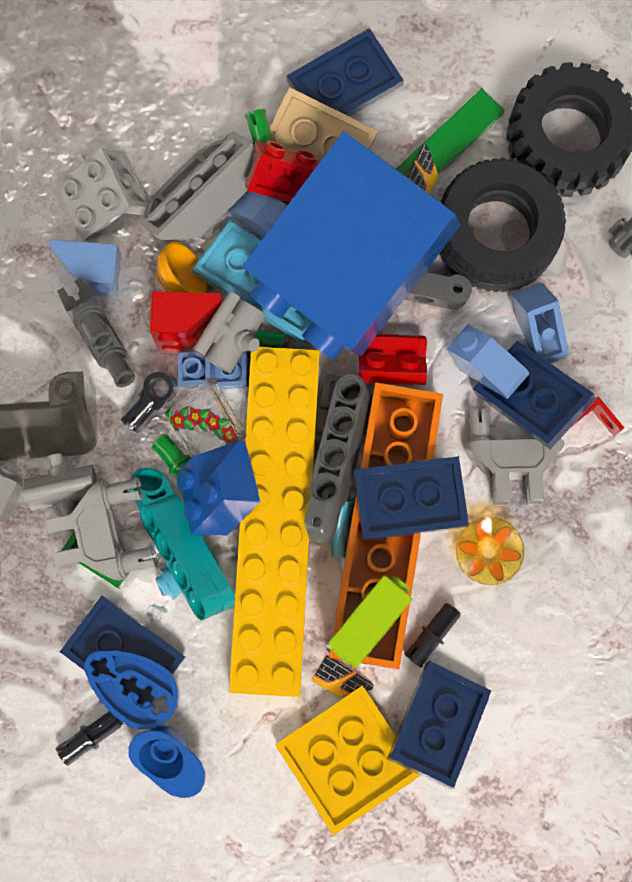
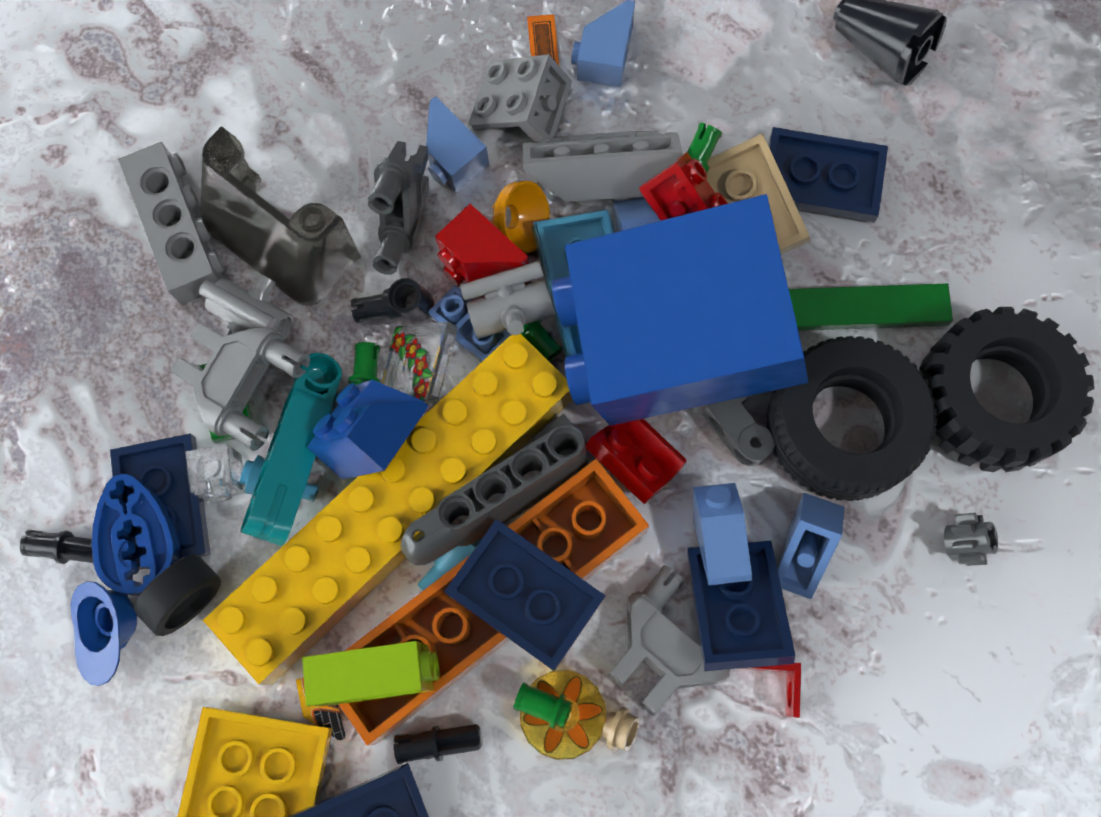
camera: 50 degrees right, 5 degrees down
sticker [407,145,438,194] -> none
none -> black tyre [134,555,221,636]
none -> green pin [513,682,573,729]
none -> sticker [527,14,559,65]
none -> medium blue slope [571,0,635,87]
none -> tan plate [603,707,640,751]

